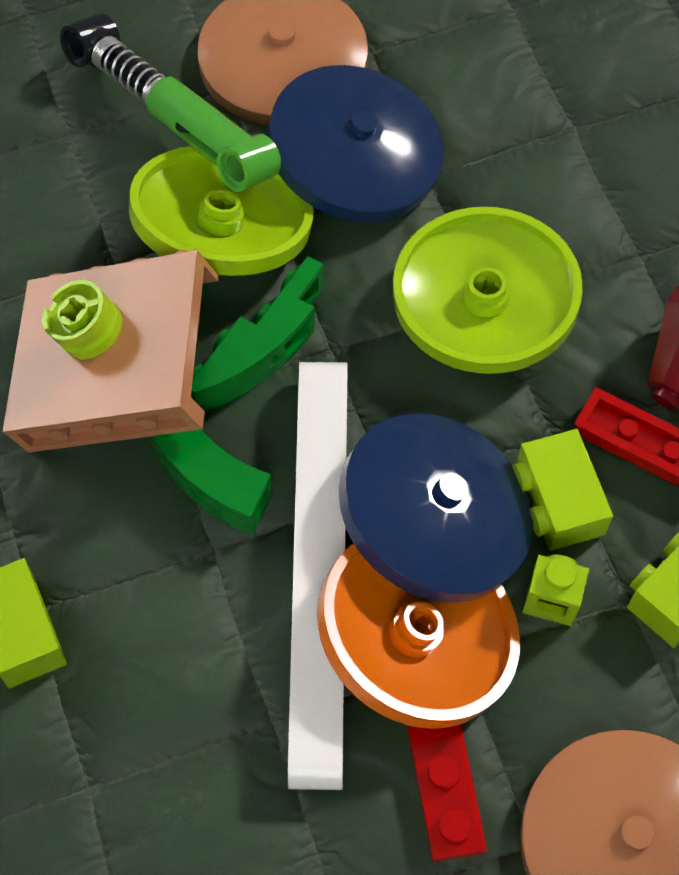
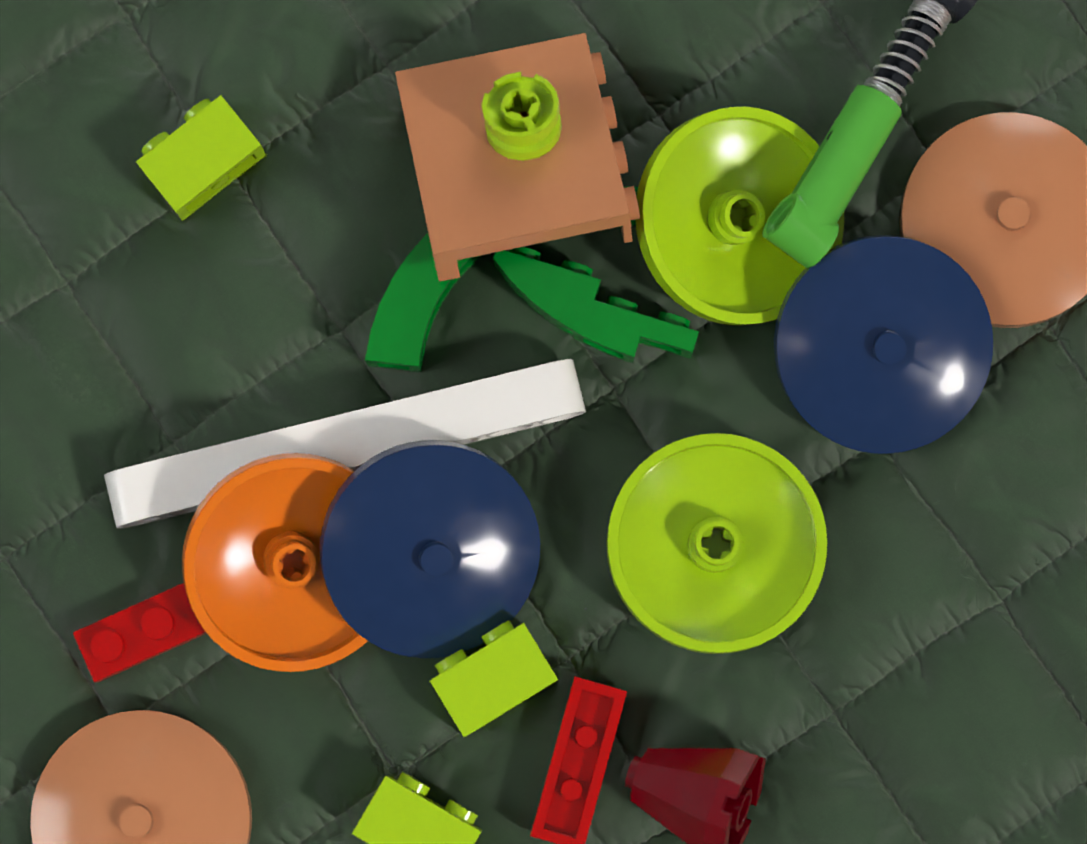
camera: 80 degrees right, 20 degrees up
lime brick [522,555,589,627] -> none

